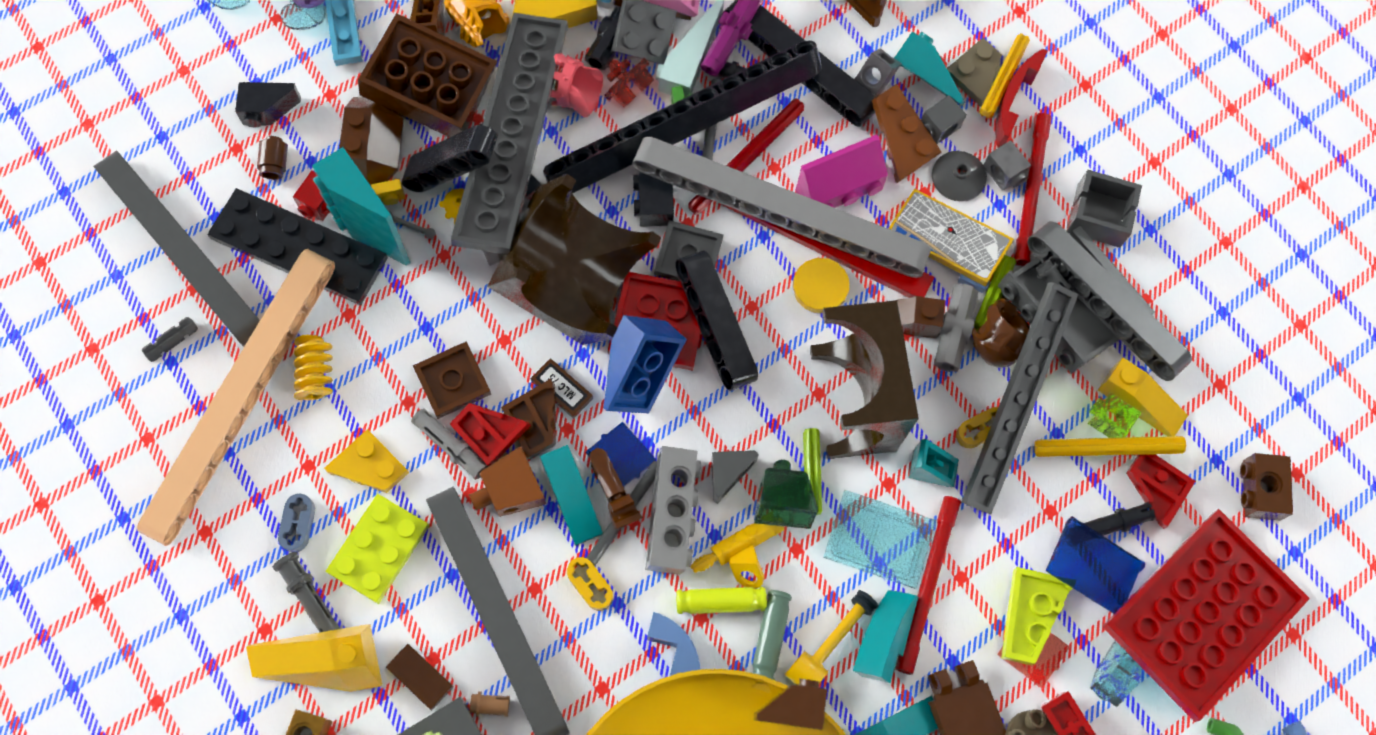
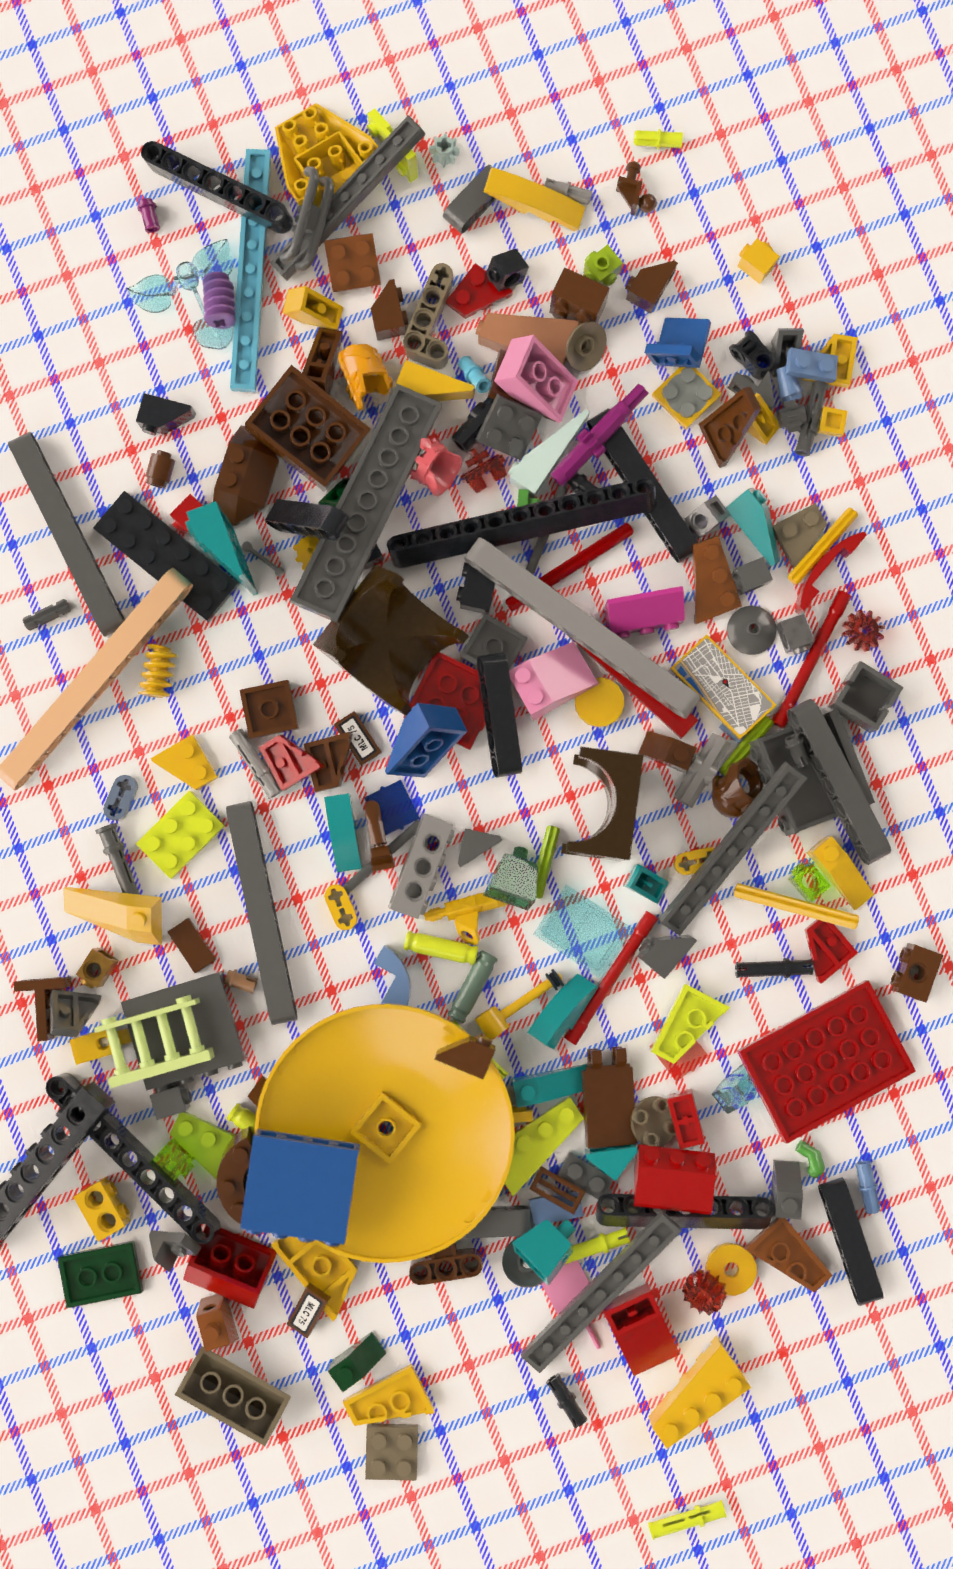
camera: 20 degrees right, 15 degrees up
yellow plate [371,179,406,206] -> none
dark orange torso [469,446,546,517] -> none
clear blue piece [1045,516,1145,614] -> none
none -> bright pink slope [509,642,599,721]
none -> dark grey slope [637,934,697,979]
none -> clear red gear [841,609,885,652]

